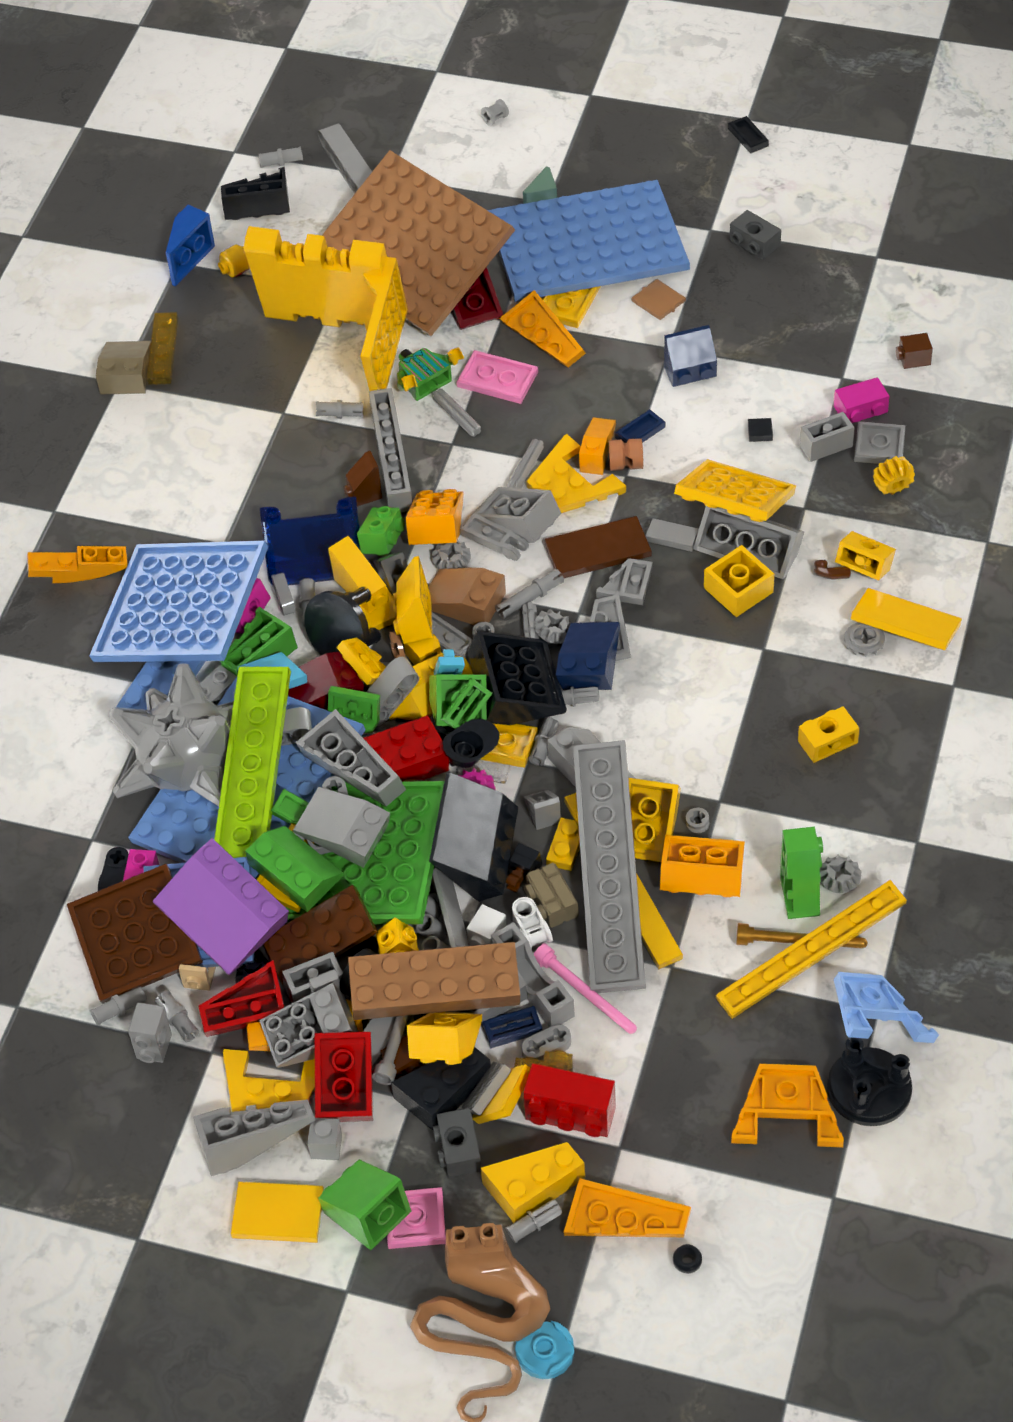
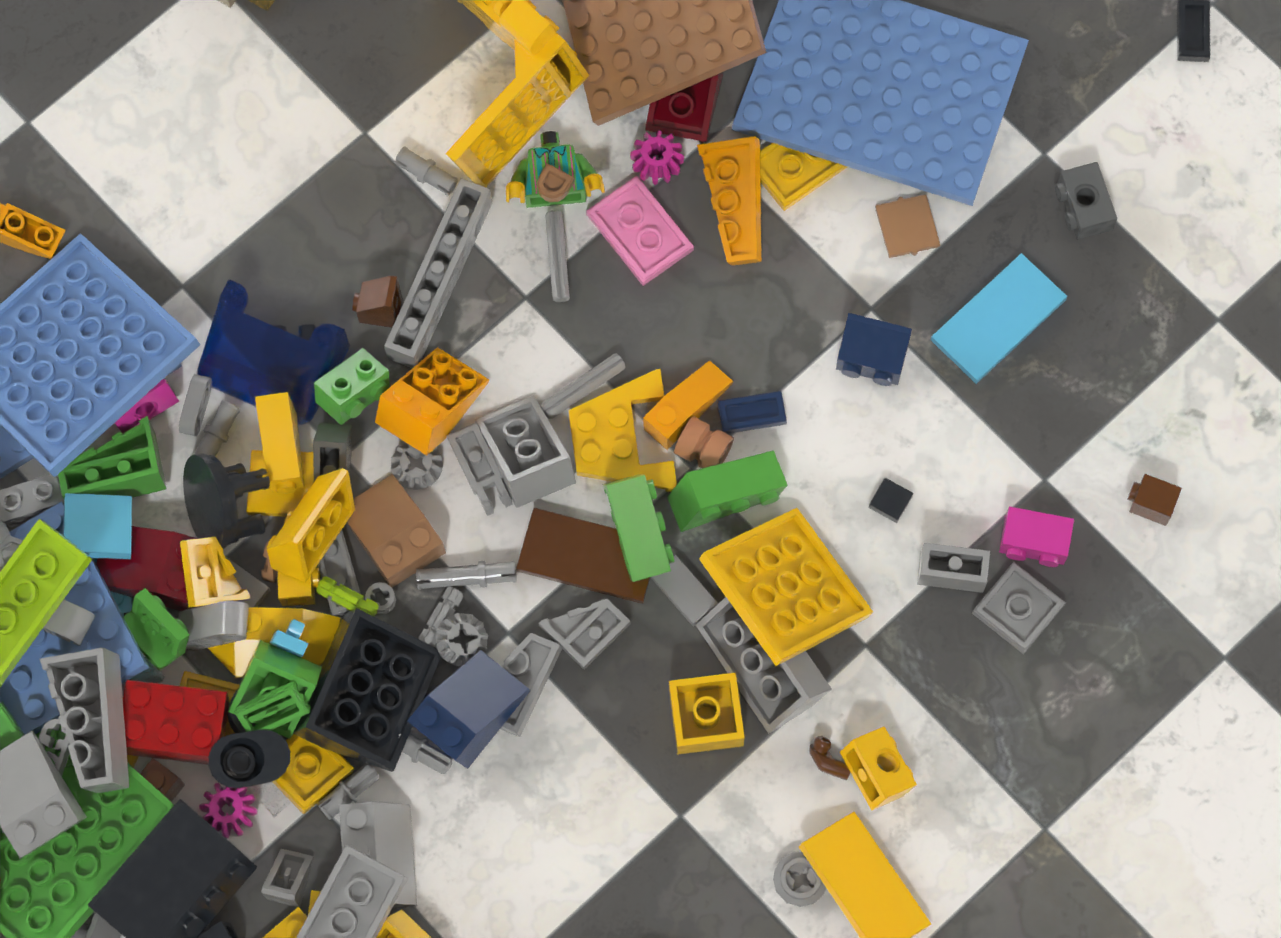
camera: 30 degrees right, 20 degrees up
yellow gear [873,456,915,495] -> none
none -> lime axle [316,576,379,617]
none -> medium nougat tile [537,163,575,202]
none -> bright green wedge [602,474,675,582]
none -> dark pink gear [630,130,684,185]
none -> bright green wedge [667,450,788,532]
none -> medium azure tile [931,253,1067,384]

